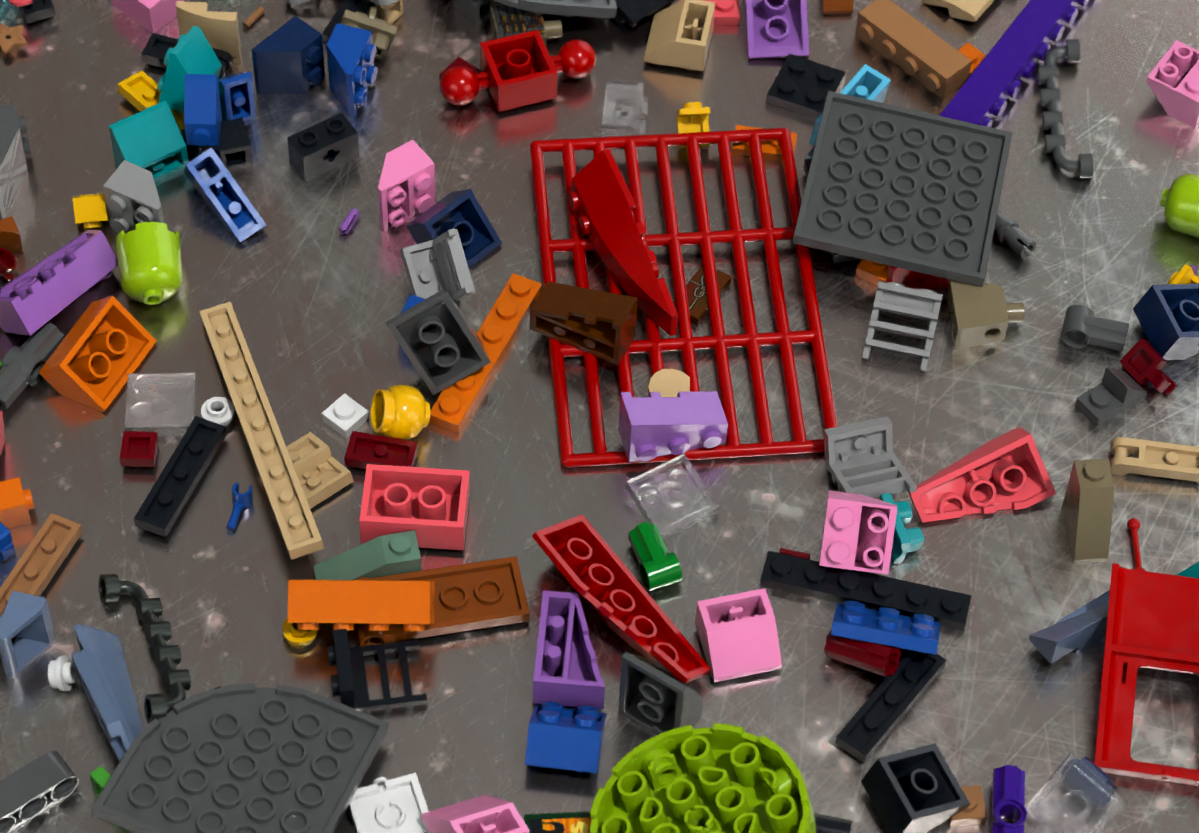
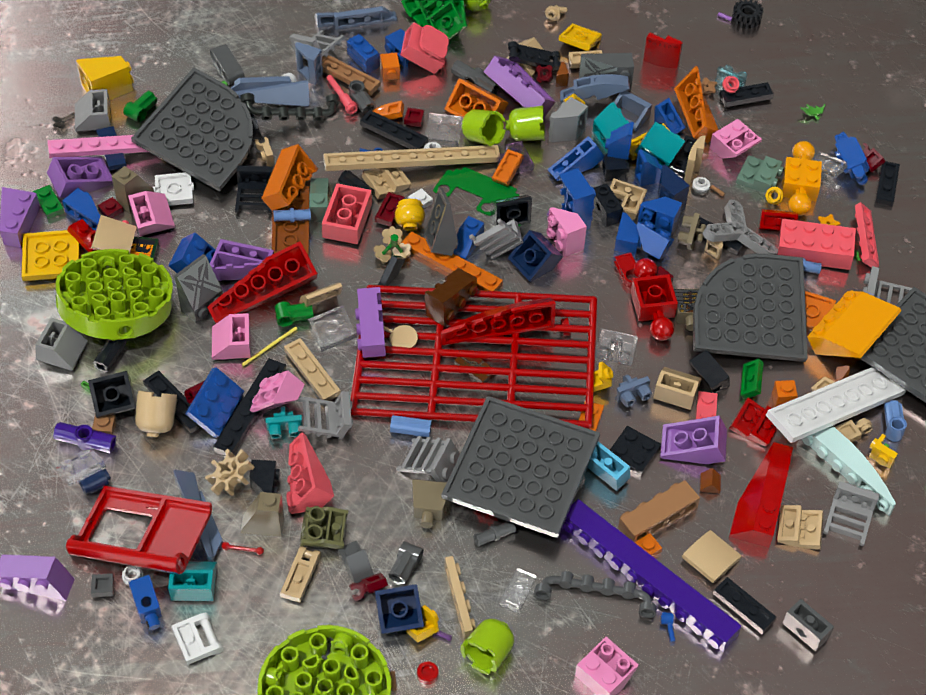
camera: 100 degrees right, 0 degrees up
none -> tan cylinder [135,391,177,437]
none -> tan gear [205,449,255,496]
none -> light yellow axle [242,326,297,367]
none -> black slope [249,460,280,494]
none -> tan plate [255,137,274,167]
none -> medium blue pin [273,208,311,223]
none -> tan plate [284,338,341,401]
none -> tan slope [299,282,342,307]
none -> olive slope [300,506,348,549]
none -> coral pin [326,75,358,114]
none -> black axle [338,170,374,196]
none -> dark grey piece [349,80,376,114]
none -> orange plate [372,100,404,120]
none -> tan plant [374,226,411,263]
none -> black tile [378,255,406,286]
none -> medium blue axle [390,415,432,437]
none -> green piece [433,167,521,227]
none -> tan plate [444,556,476,641]
none -> lime cylinder [461,109,506,146]
none -> orange plate [491,149,524,187]
none -> black slope [491,195,532,226]
none -> clear purple plate [496,141,535,173]
none -> clear plate [500,568,536,614]
none -> blue wedge [559,168,596,230]
none -> sand blue slope [560,74,630,103]
none -> tan brick [610,179,647,220]
none -> sand blue tile [614,91,652,131]
none -> blue slope [614,212,642,255]
none -> red piece [614,253,636,288]
none -> sand blue hips [615,375,652,408]
none -> slope [637,220,674,259]
none -> blue slope [654,98,686,134]
none -> blue hand [661,612,676,643]
none -> orange wedge [674,66,719,143]
none -> white plate [692,177,710,194]

